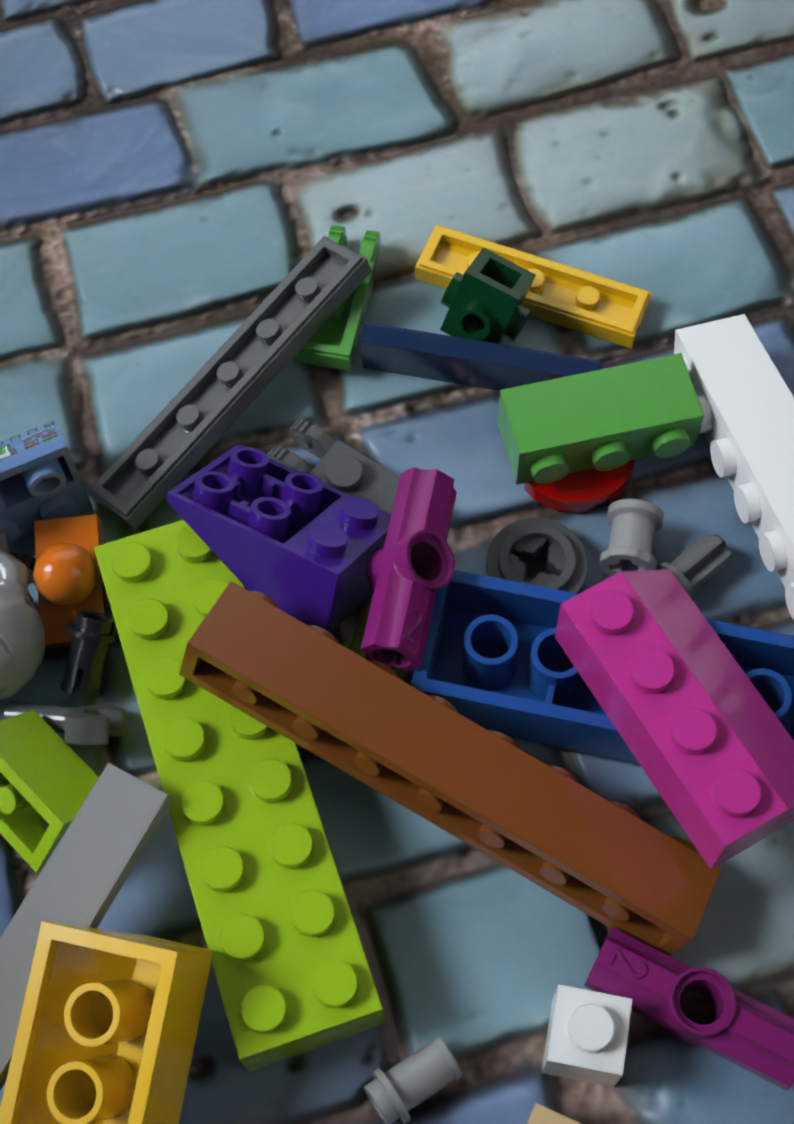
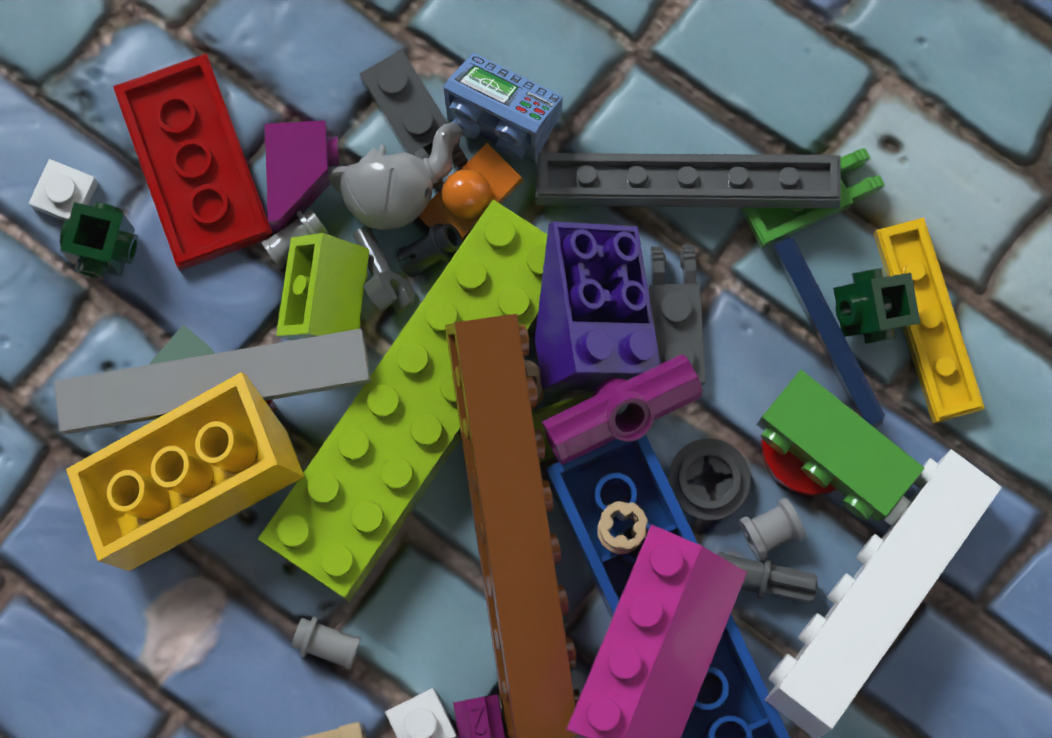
camera: 50 degrees right, 15 degrees up
none -> tan bush [597,501,647,555]

